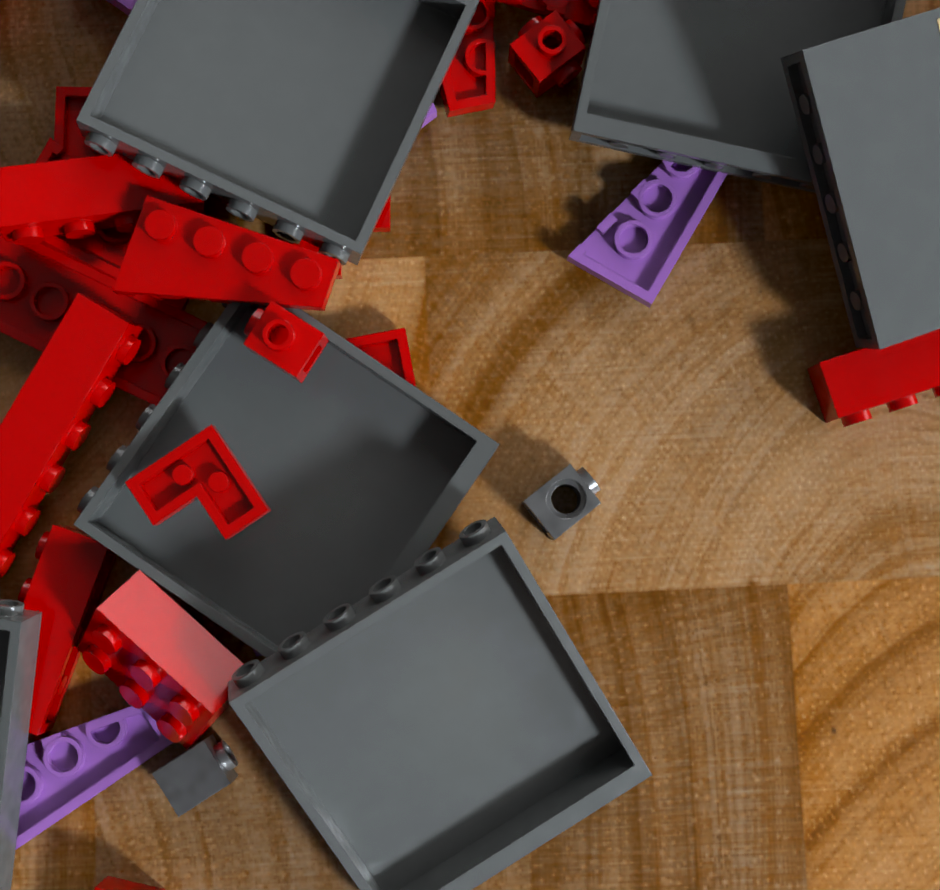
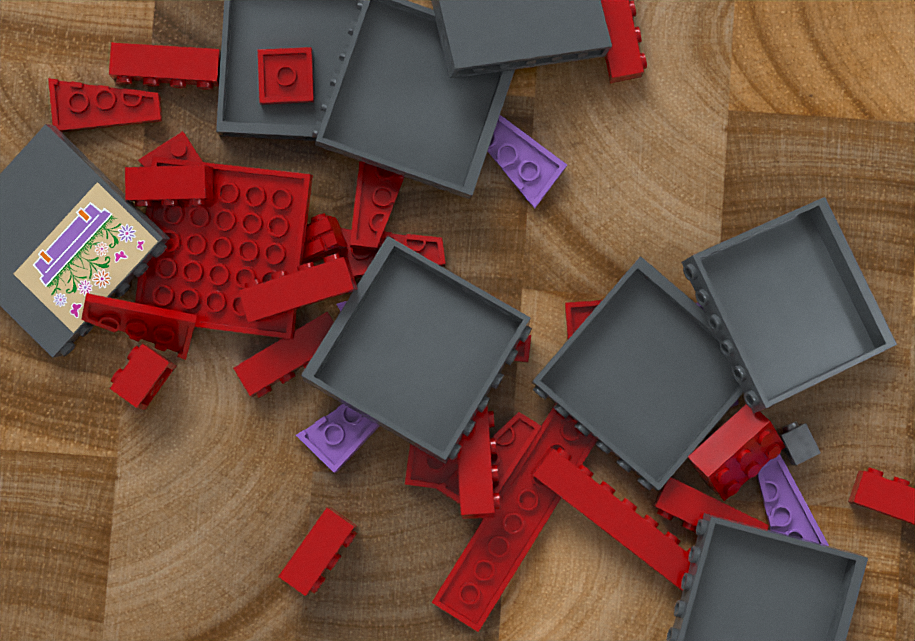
camera: 75 degrees left, 0 degrees up
red wing [112,195,341,311] -> none
red plate [125,424,271,539] -> none
red brick [243,300,329,383] -> none
red brick [508,10,586,98] -> none
flat silver brick [522,464,601,541] -> none

